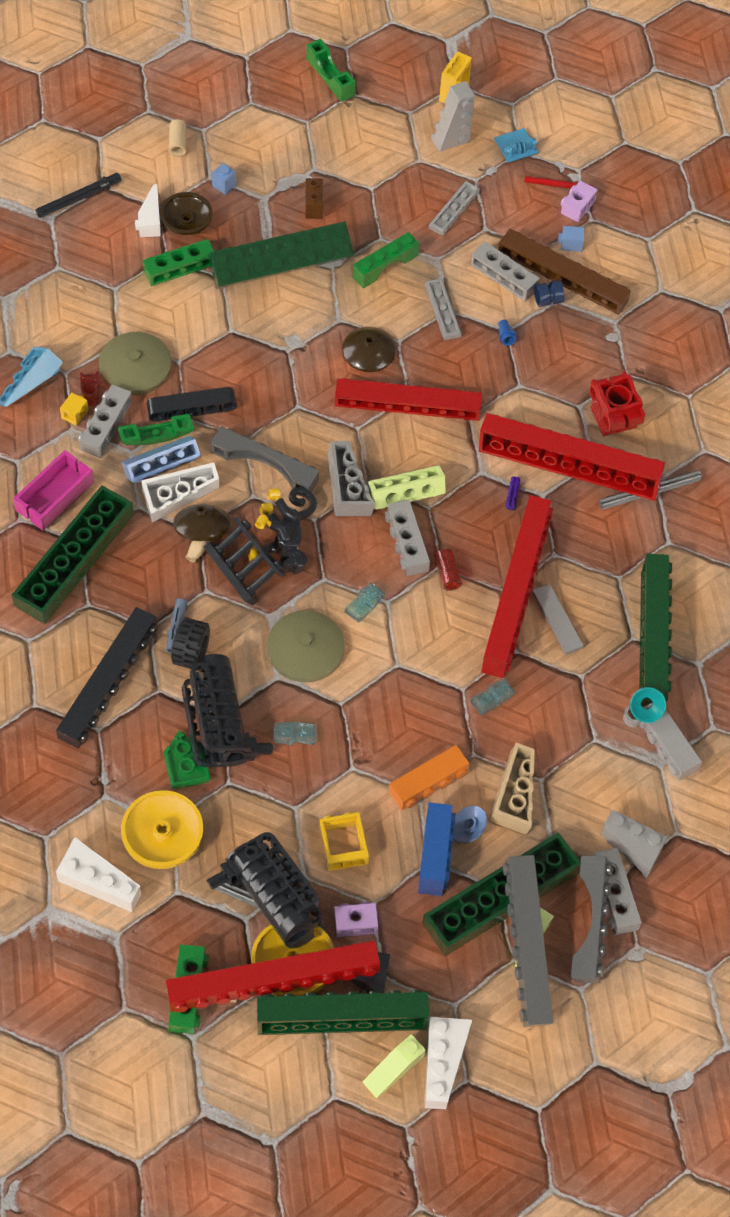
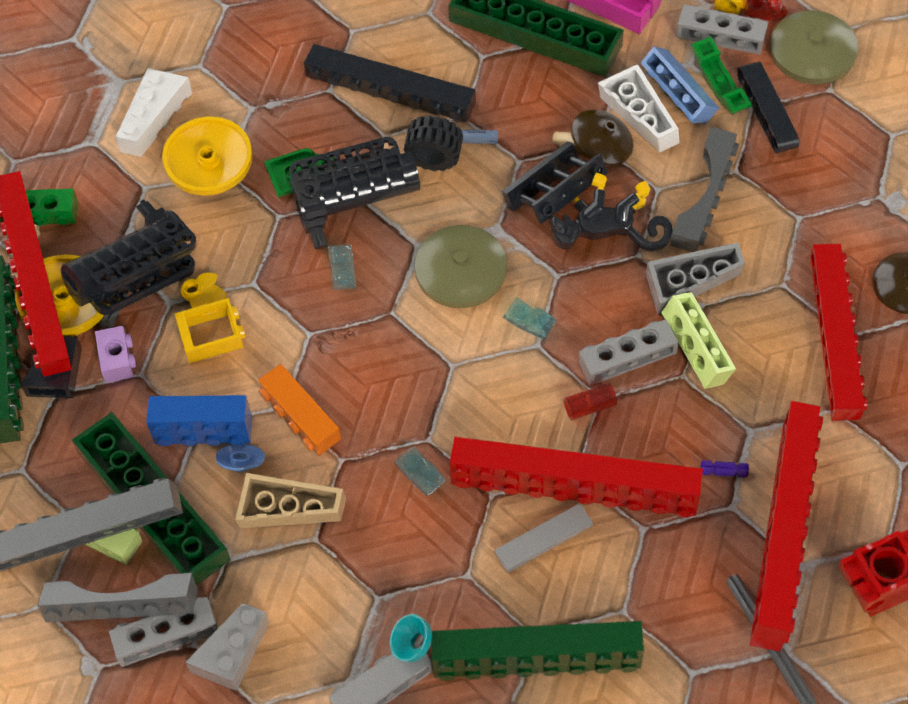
camera: 90 degrees right, 0 degrees up
none -> yellow plate [181,273,227,308]

